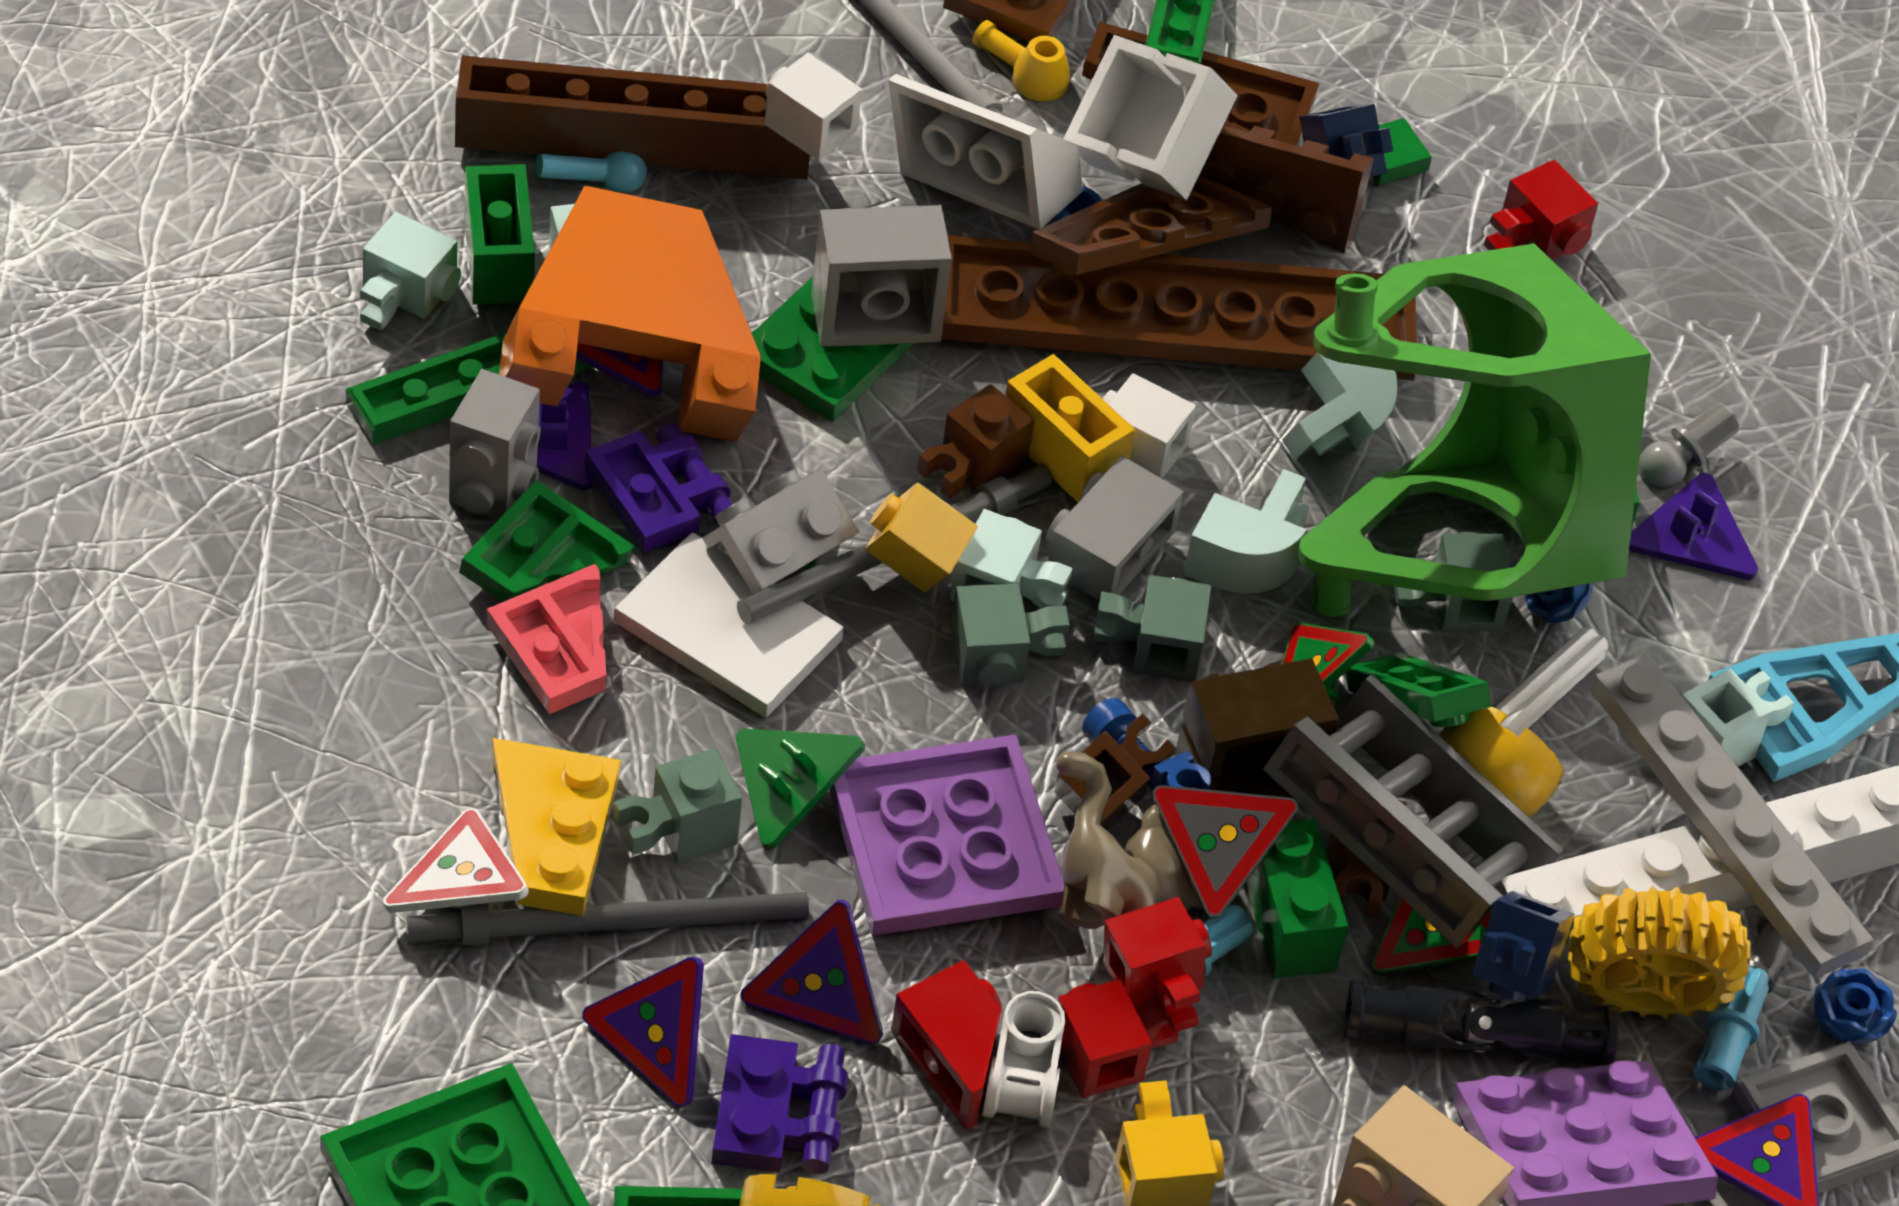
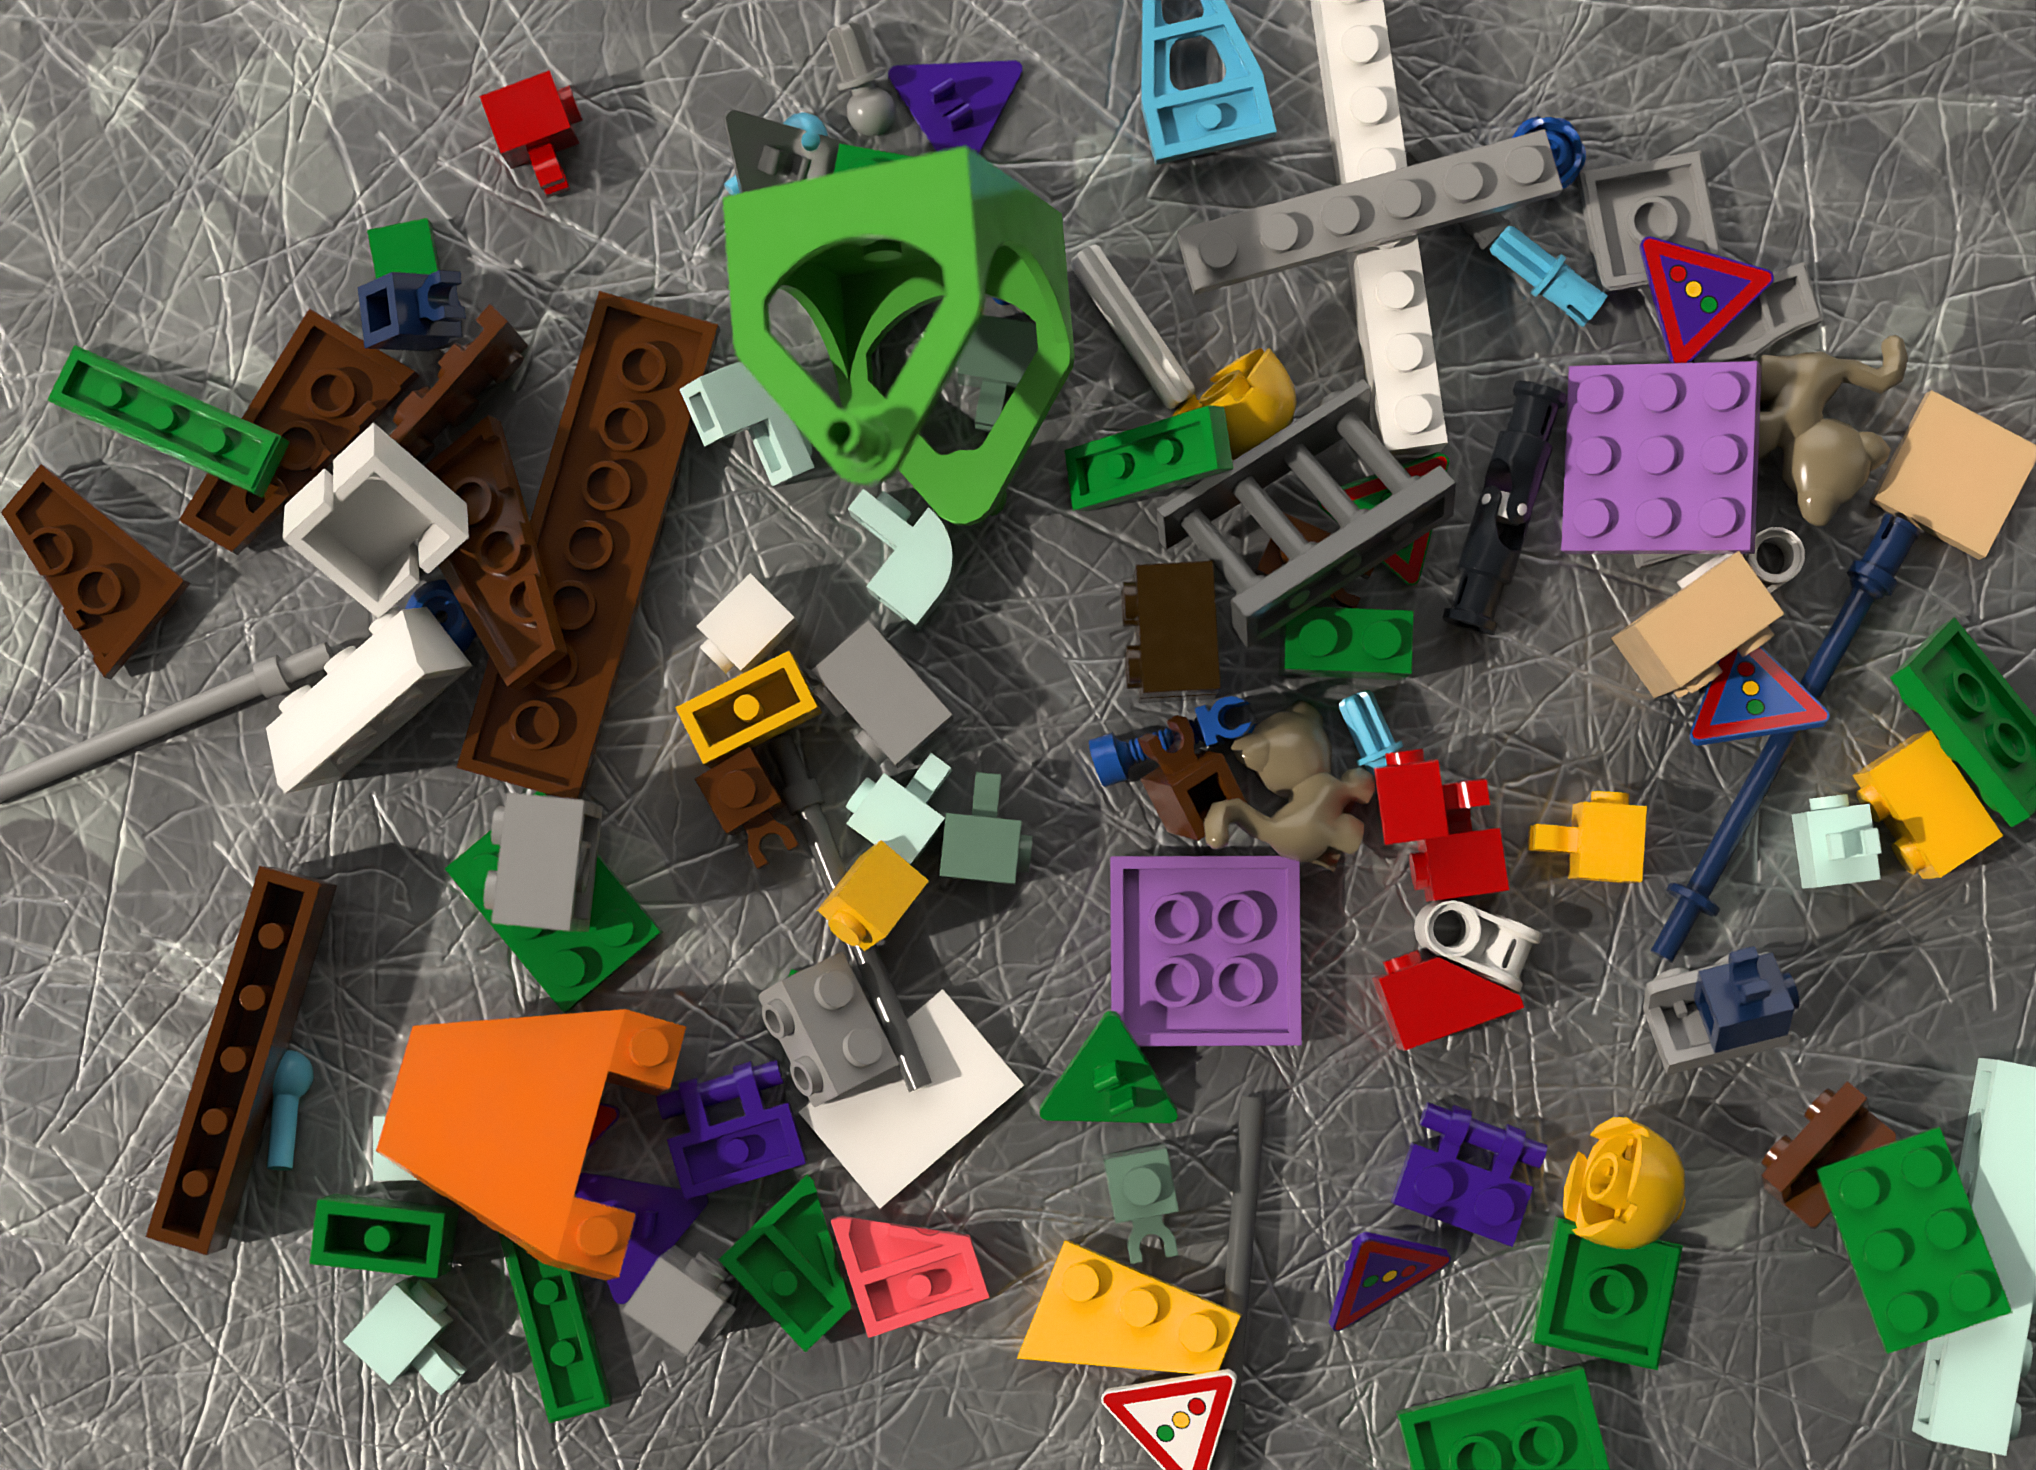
camera: 65 degrees left, 35 degrees up
piece [740,900,883,1044] -> none
white brick [765,53,862,161] -> none
yellow bar [972,20,1070,102] -> none
sand green brick [1093,575,1211,681] -> none
piece [1153,785,1298,919] -> none
piece [1283,623,1375,702] -> none
dark blue brick [1472,891,1575,1002] -> none
yellow gear [1568,886,1751,1019] -> none
light aqua brick [1682,668,1794,767] -> none

